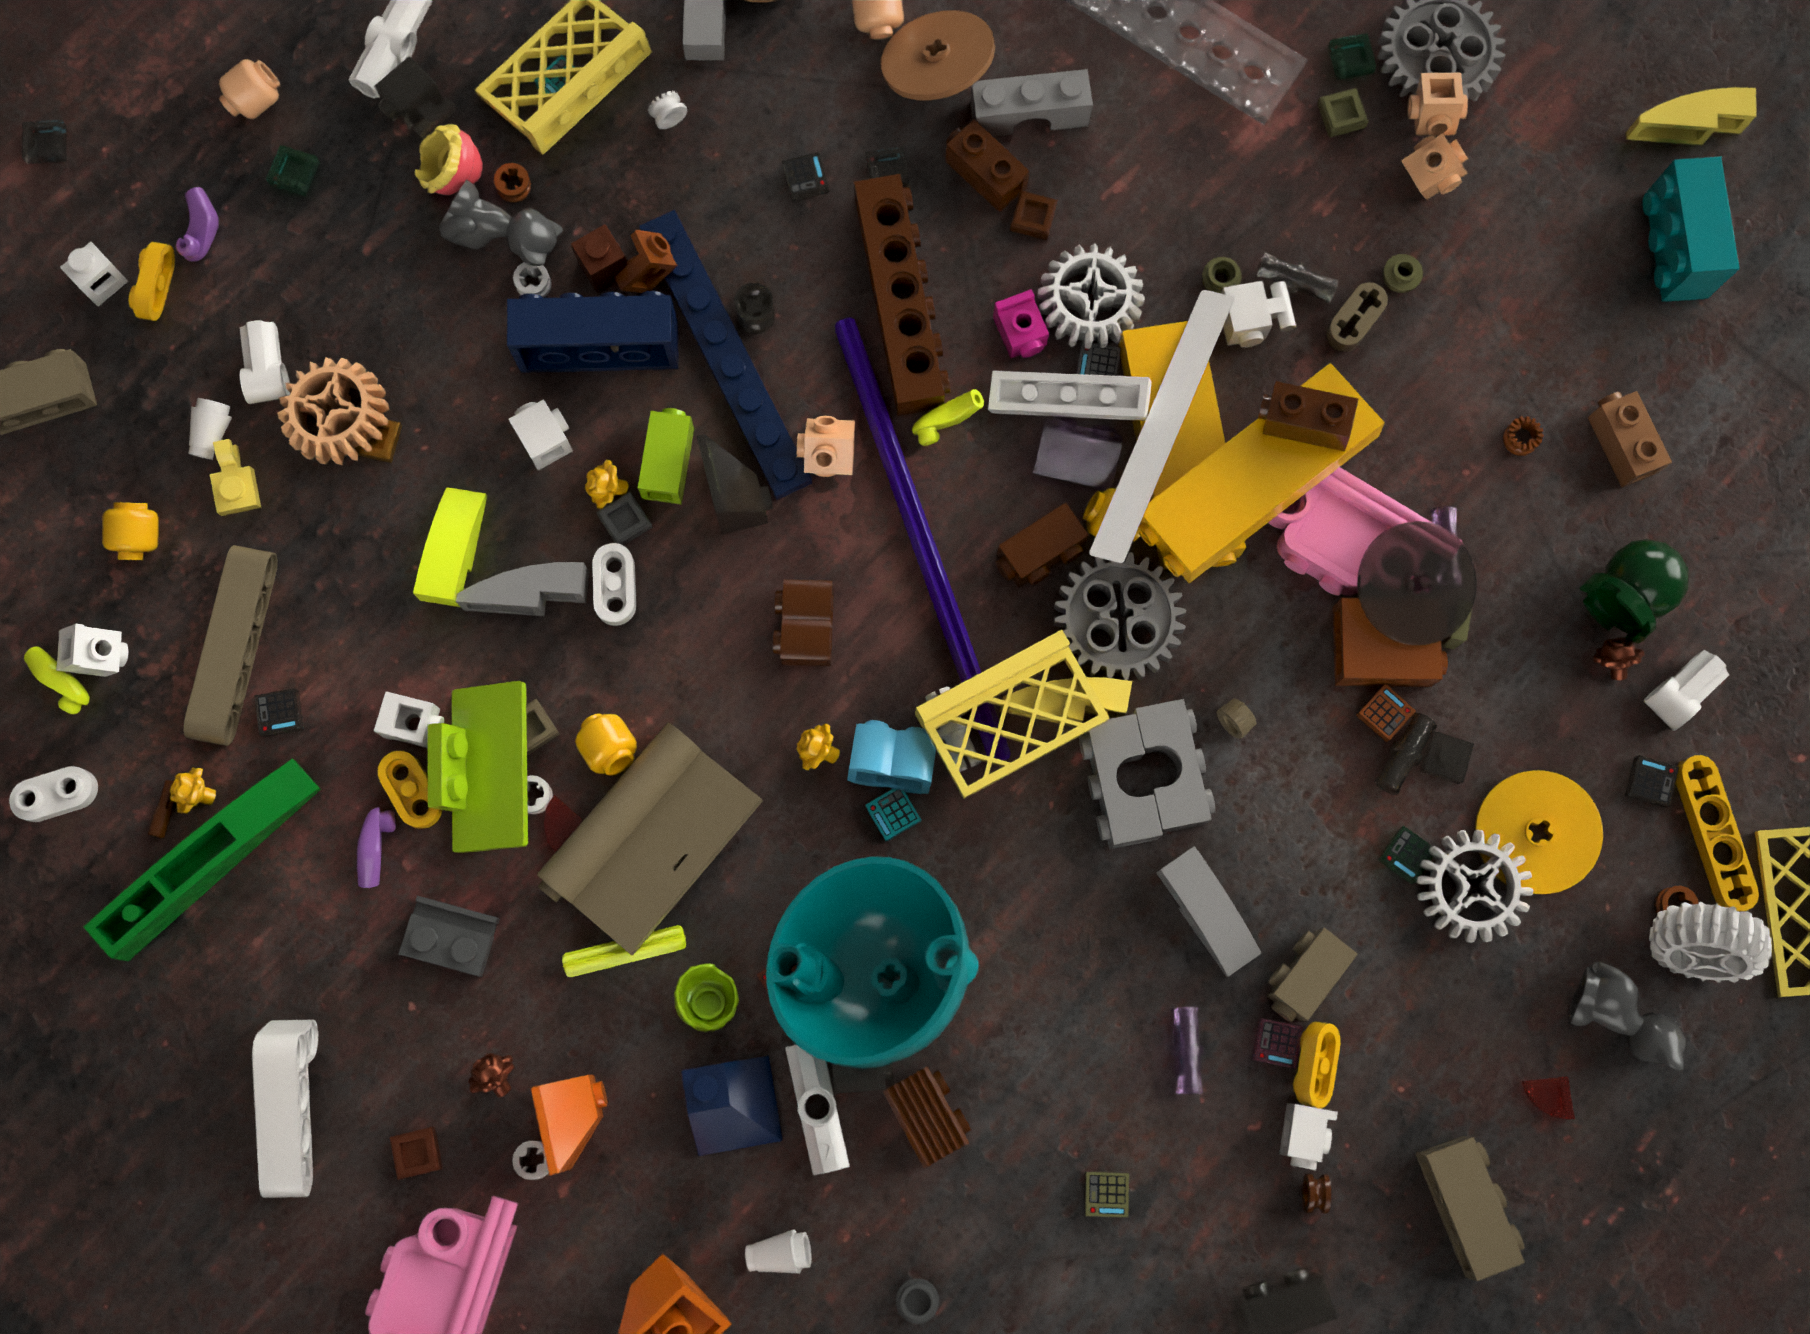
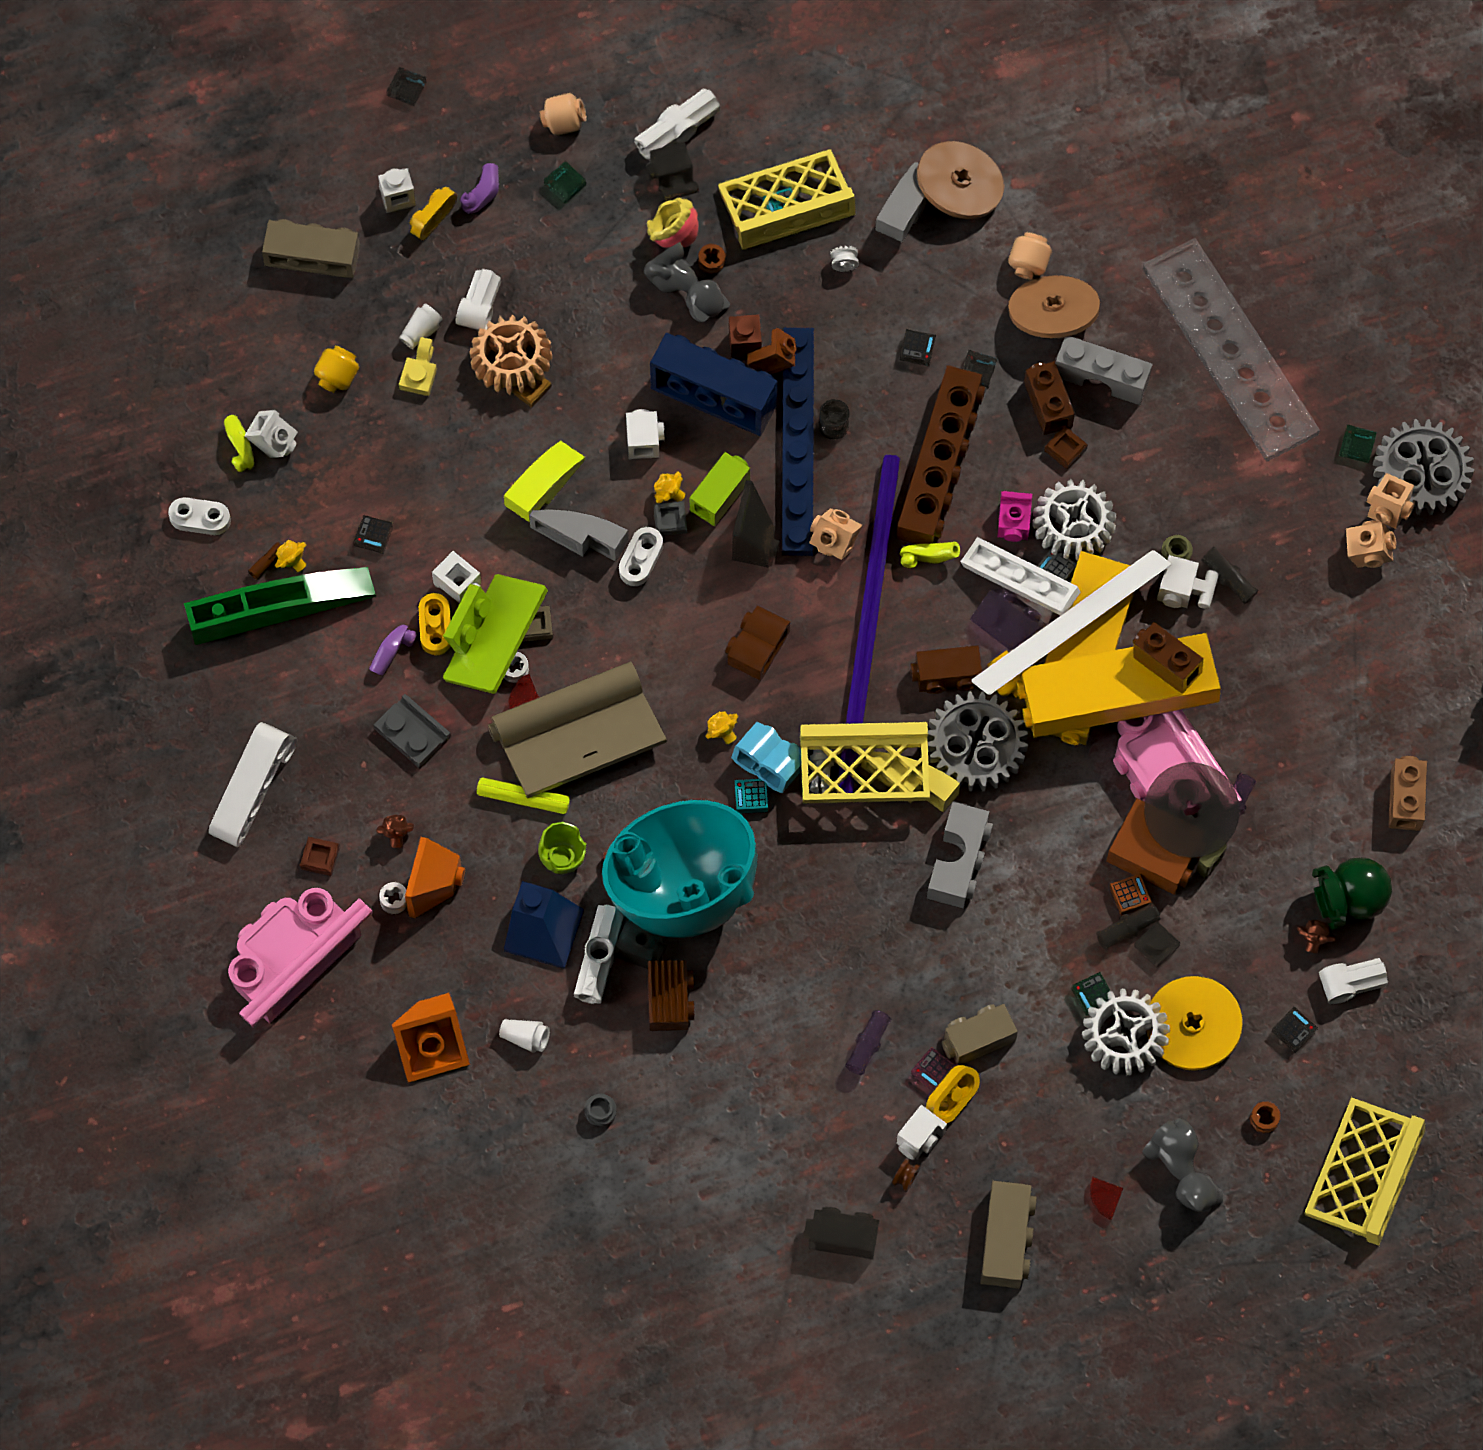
camera: 30 degrees right, 10 degrees down
dark tan beam [184,545,278,746] -> none
white bush [513,262,551,298] -> none
yellow head [575,714,637,776] -> none
light grey arch [1079,714,1163,849] -> none
olive tile [1084,1171,1129,1218] -> none
light grey slope [1156,846,1261,977] -> none
dark tan axle [1216,698,1257,739] -> none
olive tile [1317,88,1368,138] -> none
dark tan beam [1326,282,1388,352] -> none
olive plate [1383,254,1423,293] -> none
dark orange bush [1503,416,1544,456] -> none
white gear [1649,902,1772,983] -> none
yellow beam [1674,755,1759,912] -> none

